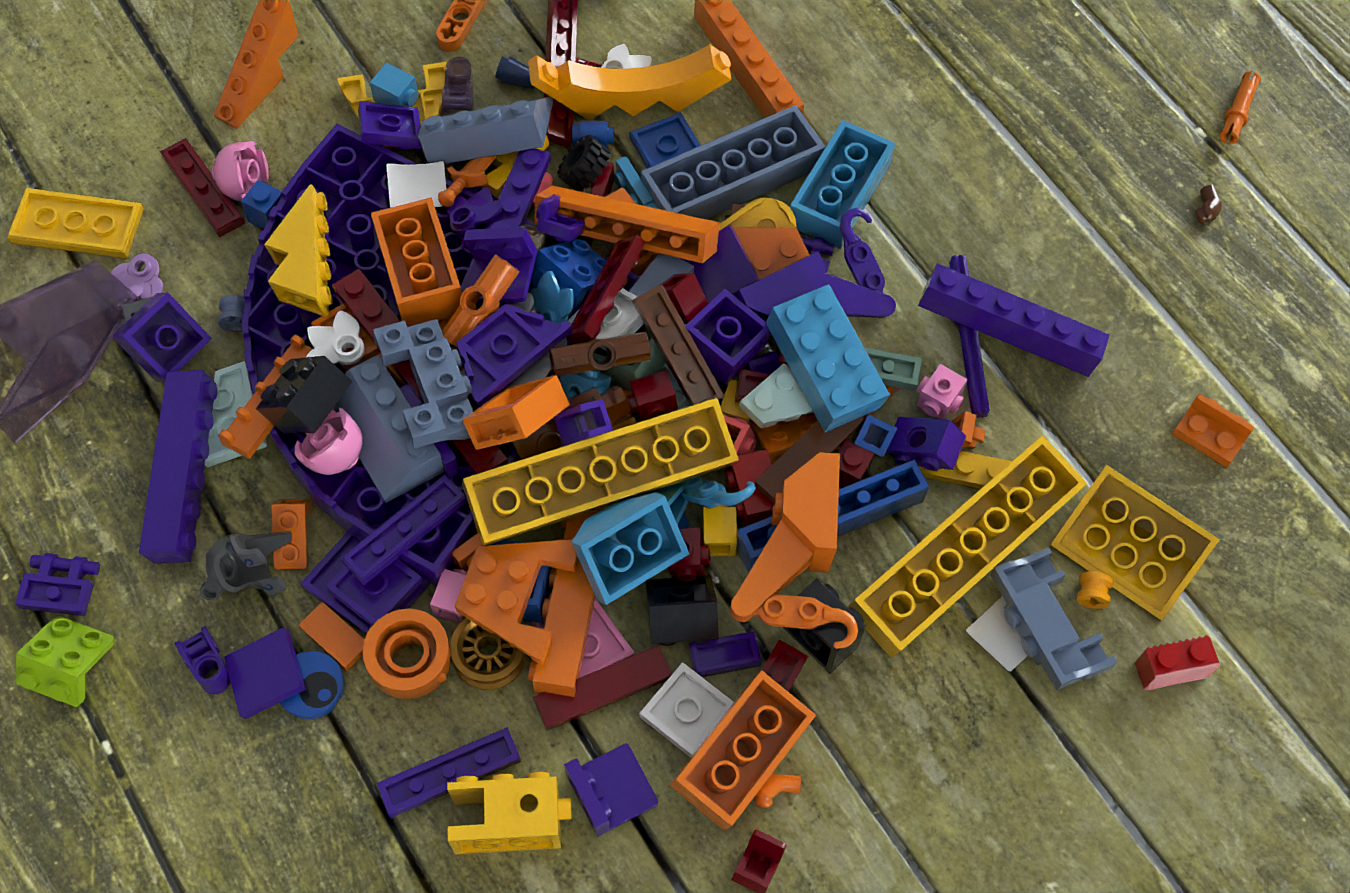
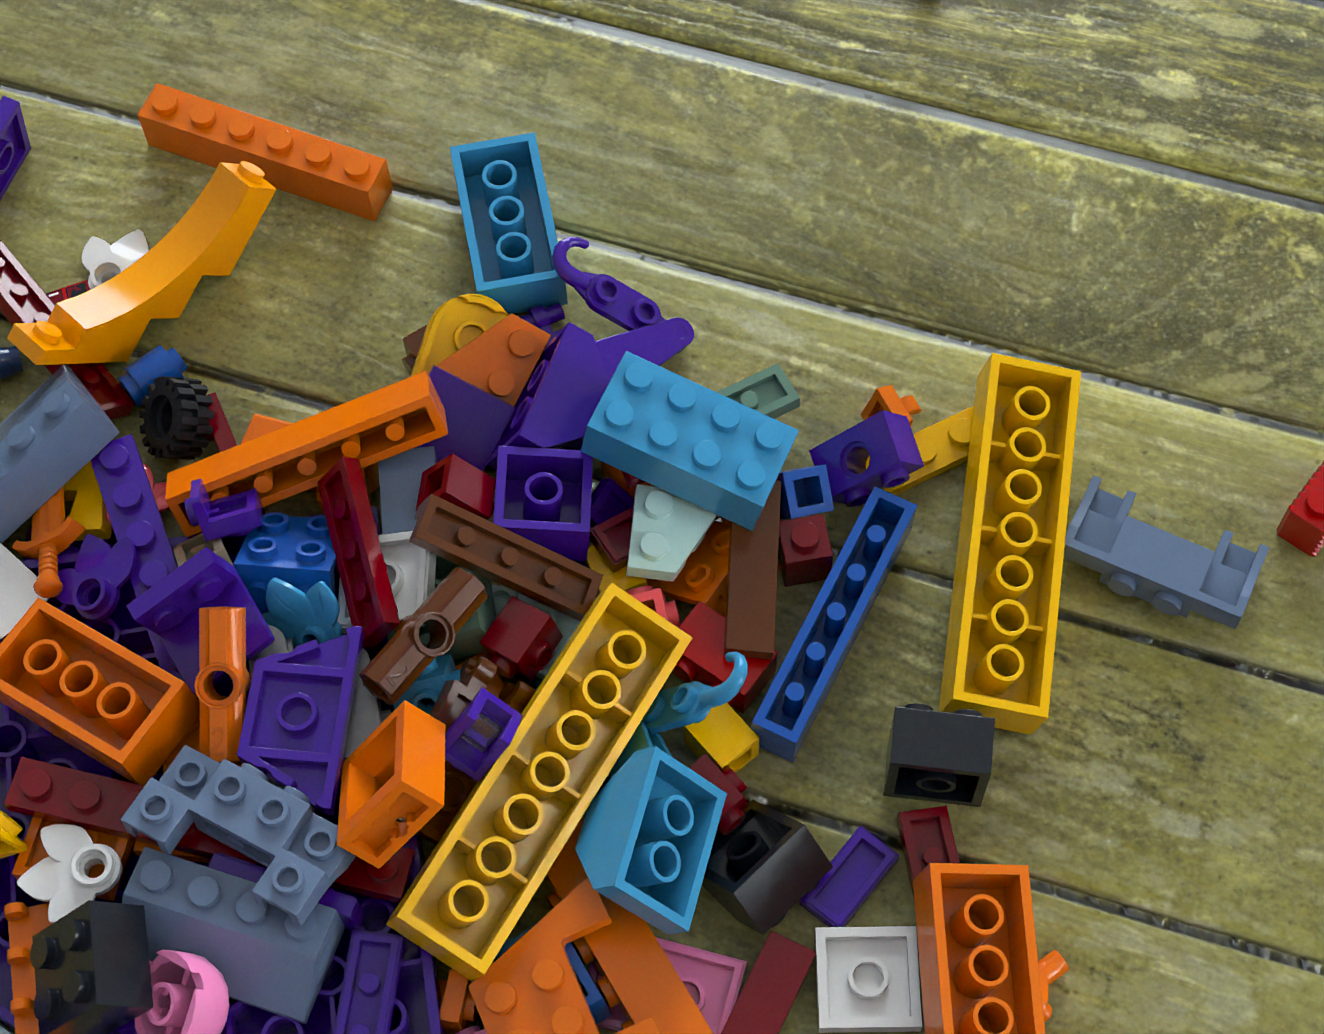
camera: 35 degrees left, 0 degrees up
dark azure hinge [613,156,659,209] -> none
blue tile [629,112,701,169] -> none
sand blue brick [641,105,825,219] -> none
orange slope [730,452,858,649] -> none
bright pink brick [916,364,968,419] -> none
dark purple brick [918,263,1110,377] -> none
dark purple axle [949,255,990,418] -> none
white sticker [966,596,1027,672] -> none
yellow slope [1050,465,1220,621] -> none
light orange wheel [1076,571,1113,609] -> none
orange bracket [1172,394,1254,468] -> none

